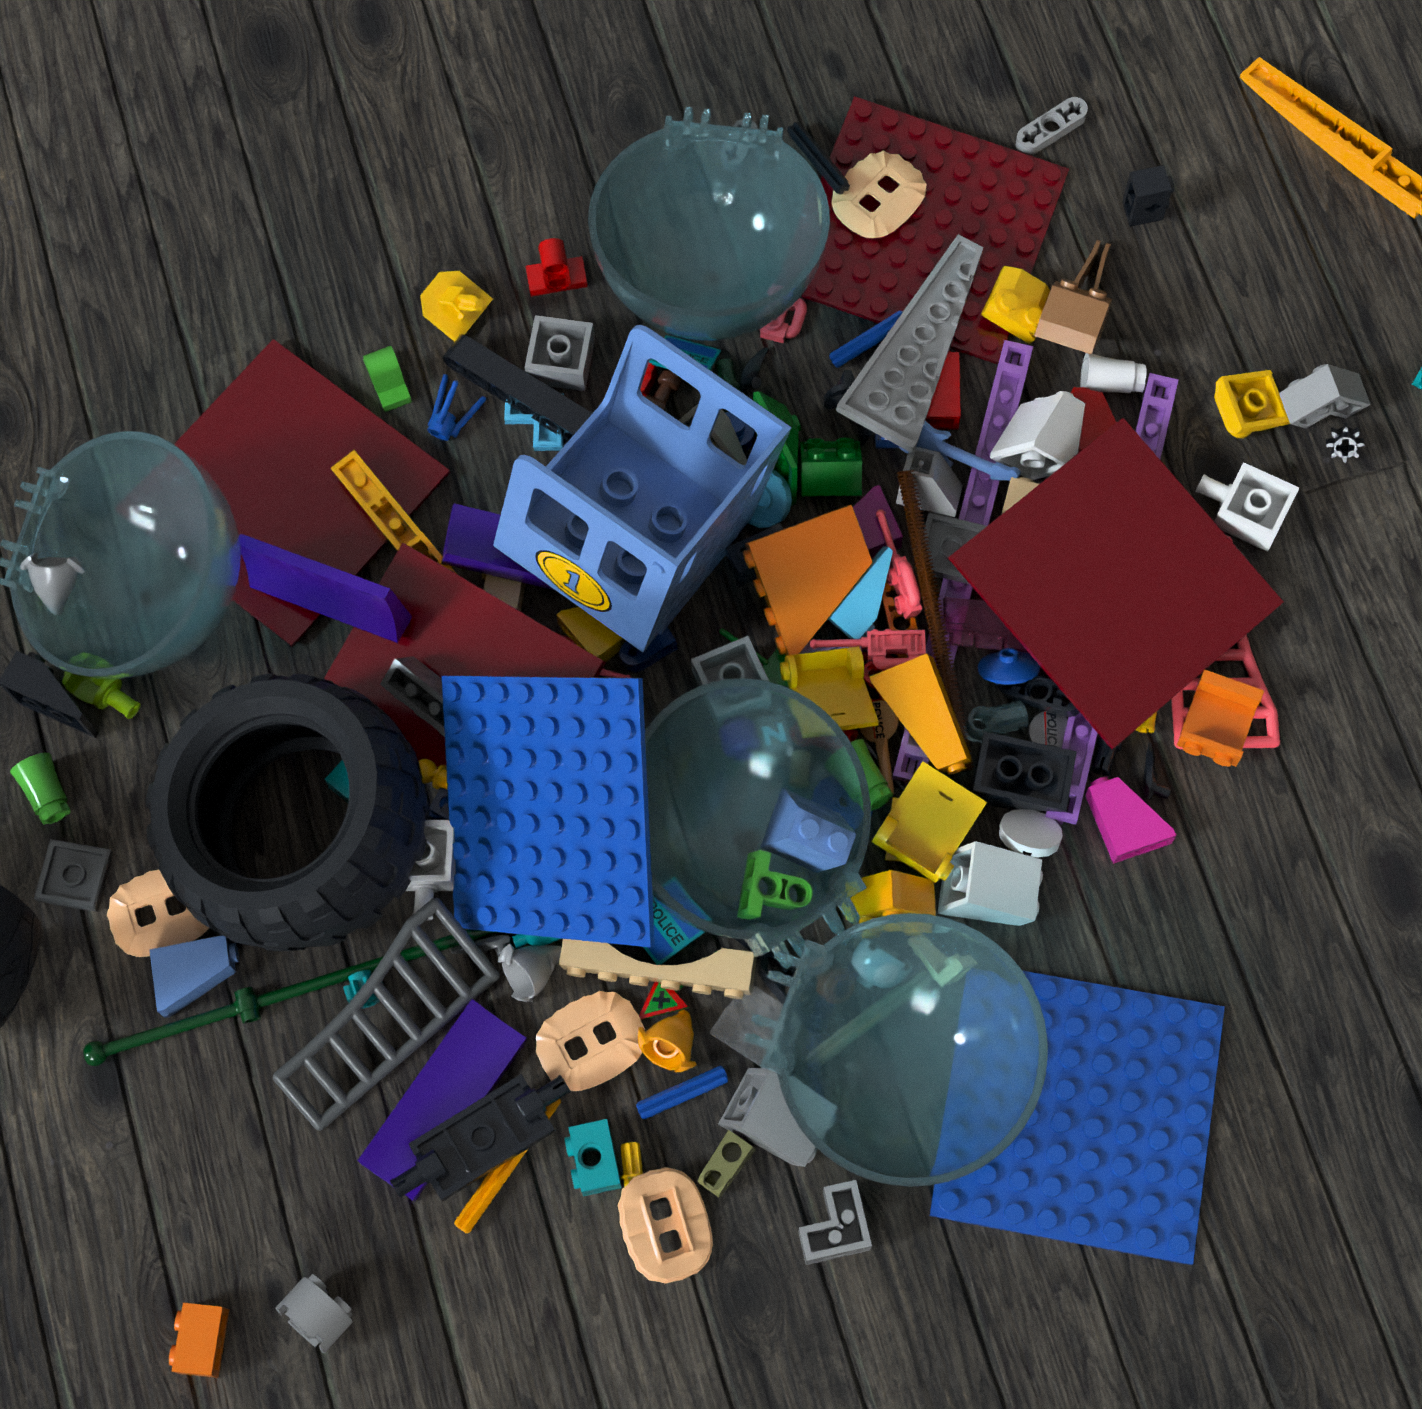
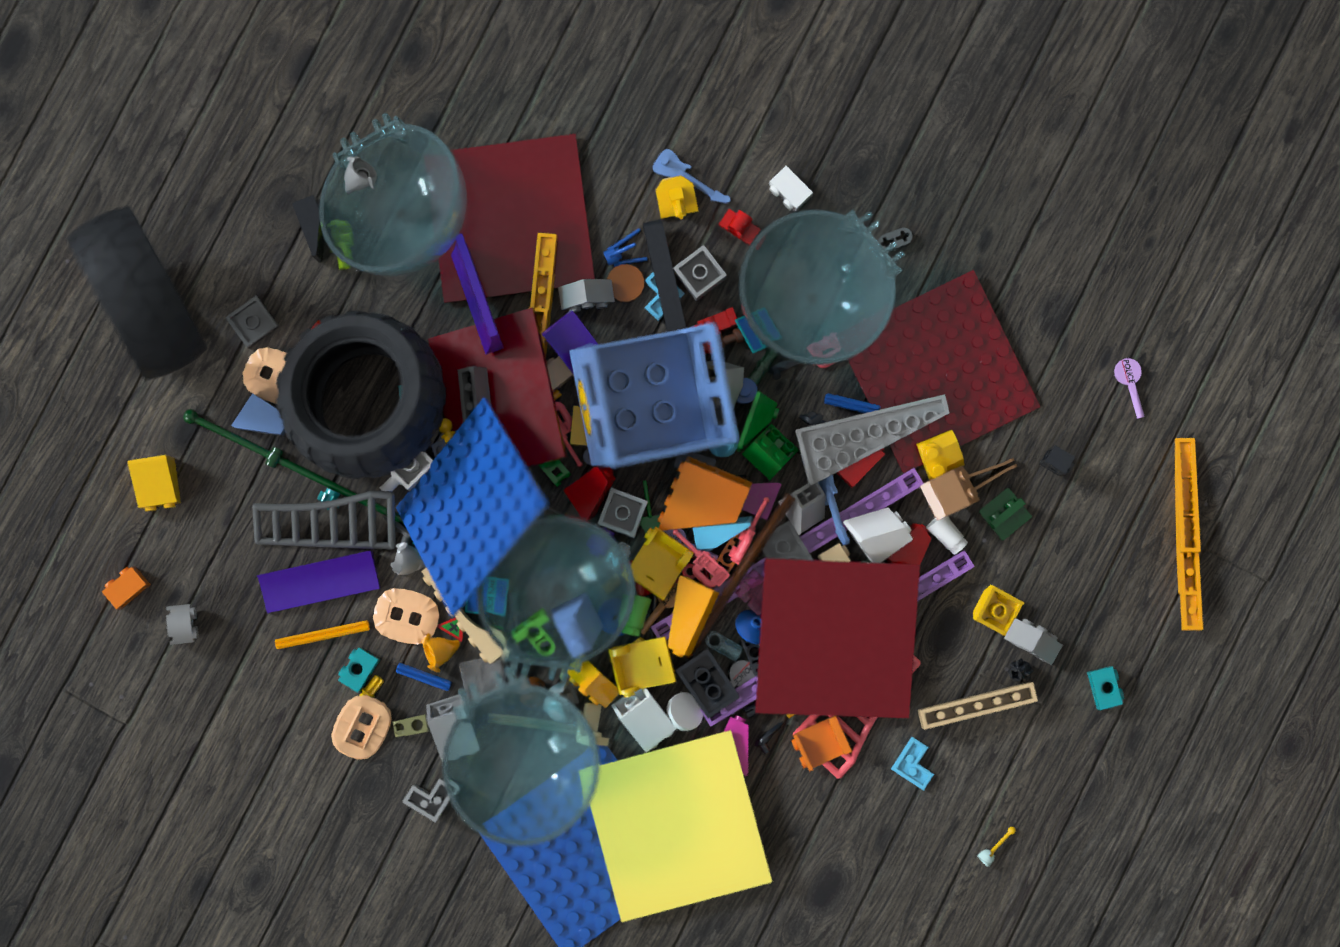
camera: 45 degrees right, 15 degrees up
bright green plant [10,753,71,825] -> none
bright green tile [363,345,412,412] -> none
black plate [390,1074,571,1202] -> none
black axle [787,122,850,194] -> none
light nougat piece [831,150,927,238] -> none
light grey beam [1016,97,1088,156] -> none
white brick [1195,462,1299,552] -> none
none -> yellow slope [127,455,181,512]
none -> light grey brick [558,279,615,313]
none -> red slope [564,465,616,522]
none -> light yellow baseplate [581,730,772,922]
none -> dark orange tile [607,264,644,302]
none -> medium blue piece [653,149,730,203]
none -> white brick [769,166,813,212]
none -> medium azure tile [891,737,934,791]
none -> tan brick [917,682,1038,730]
none -> dark green bracket [979,488,1032,540]
none -> lavender piece [1114,358,1145,419]

